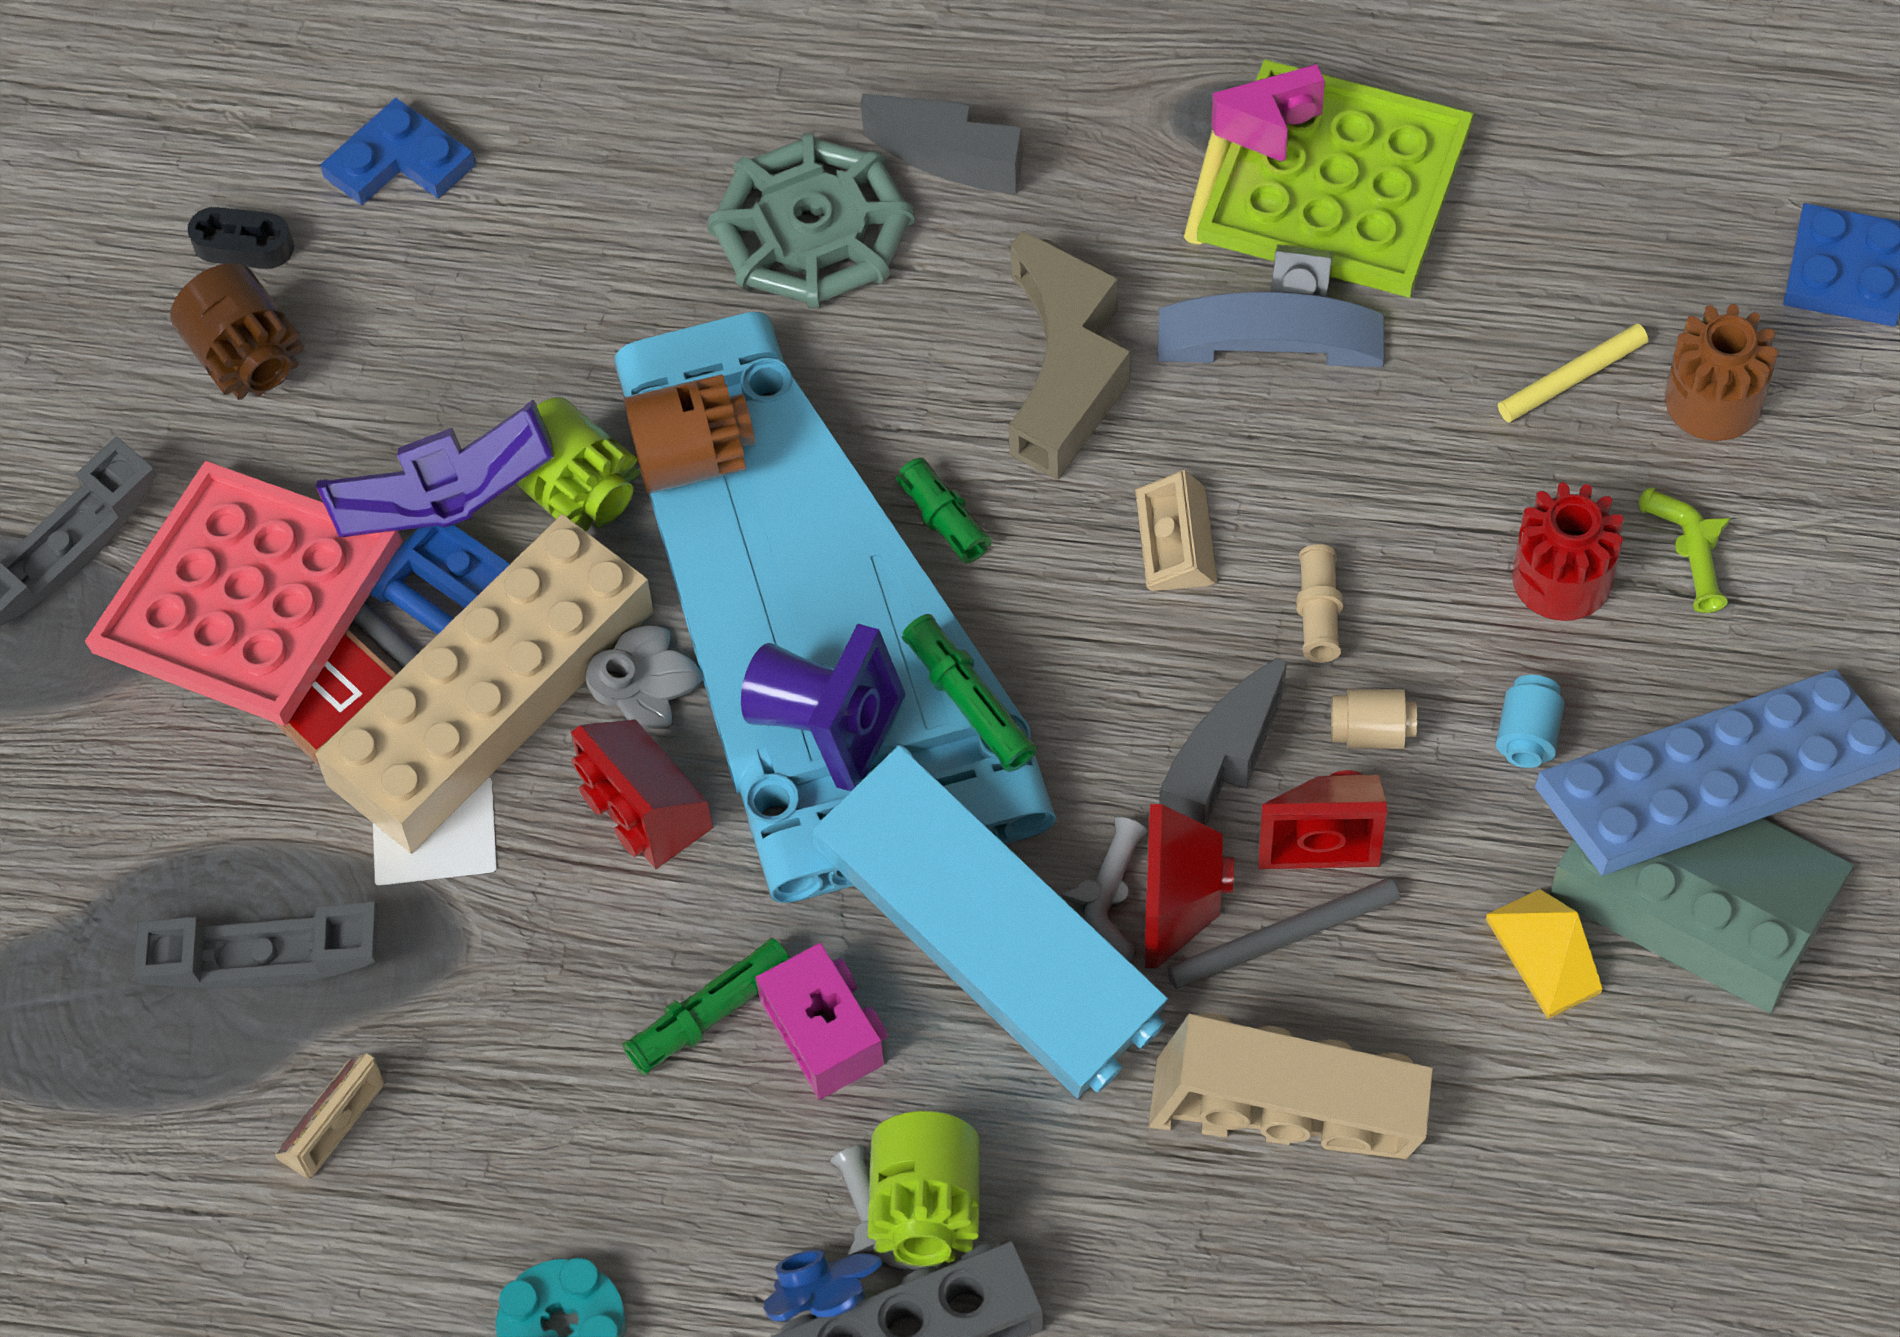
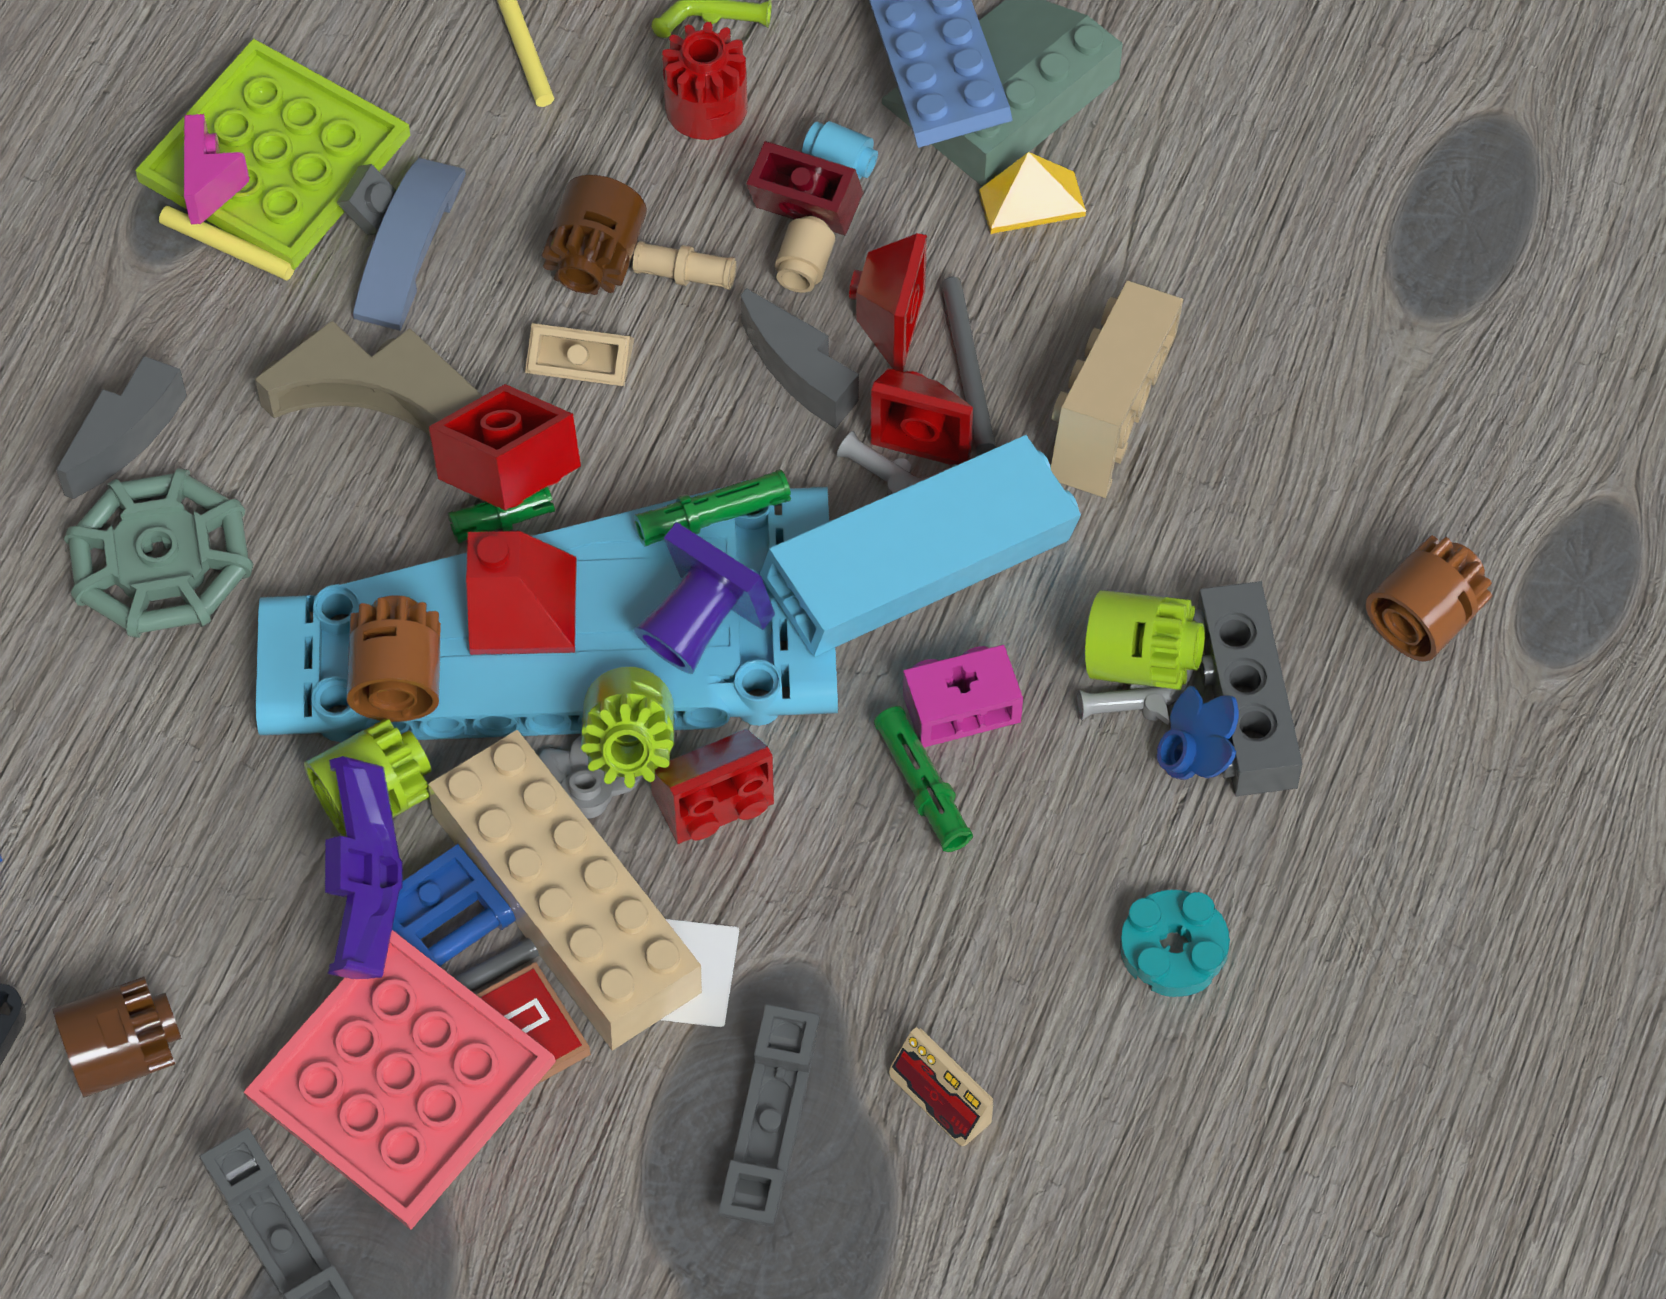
camera: 80 degrees left, 0 degrees up
none -> red brick [429,384,581,511]
none -> red slope [466,531,577,655]
none -> reddish brown gear [542,175,647,295]
none -> lime gear [581,667,674,788]
none -> dark red brick [746,141,863,236]

